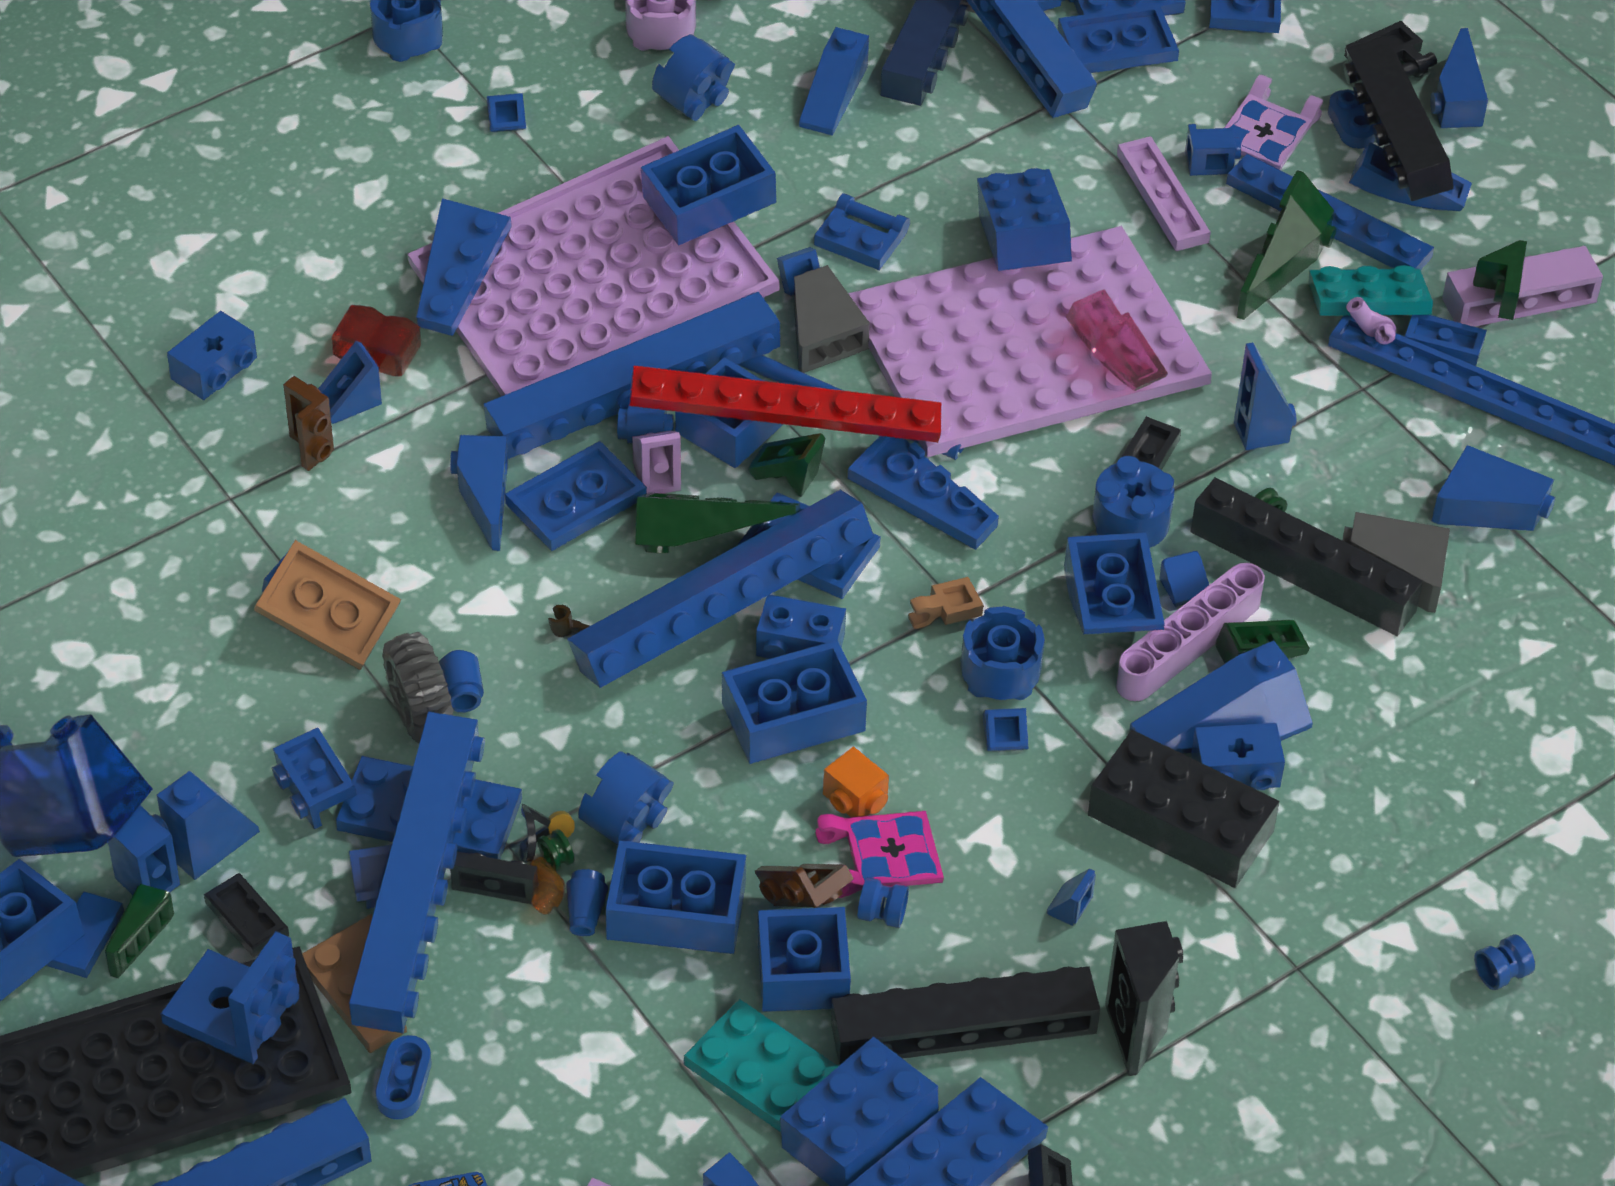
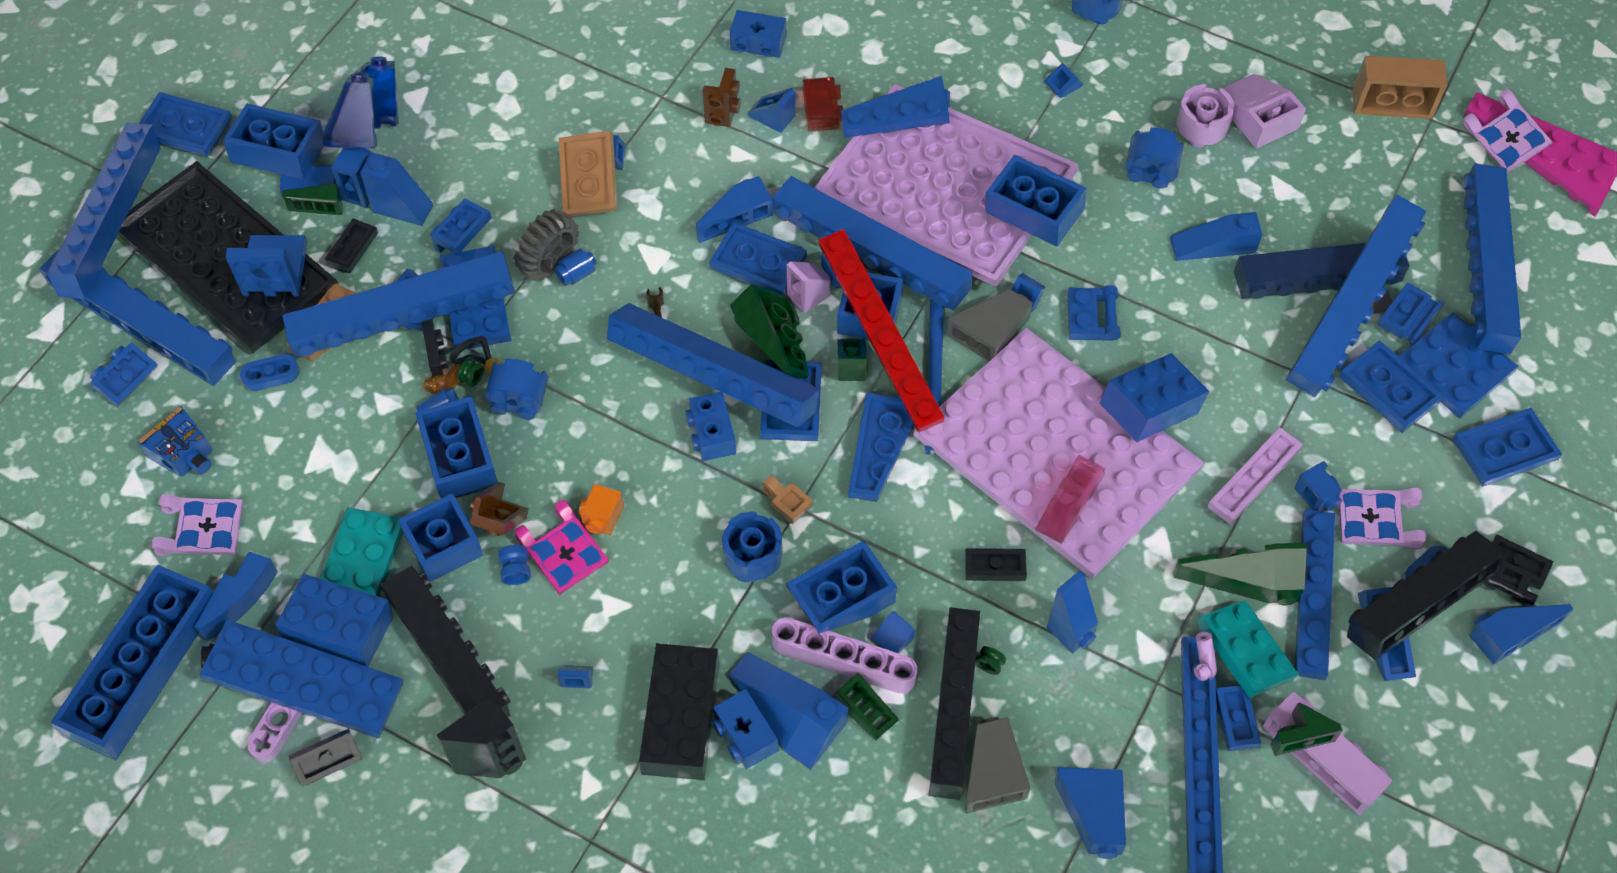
camera: 65 degrees right, 10 degrees up
blue brick [722,640,867,764] -> none
blue slope [983,708,1029,751] -> none
blue brick [1092,456,1174,548] -> none

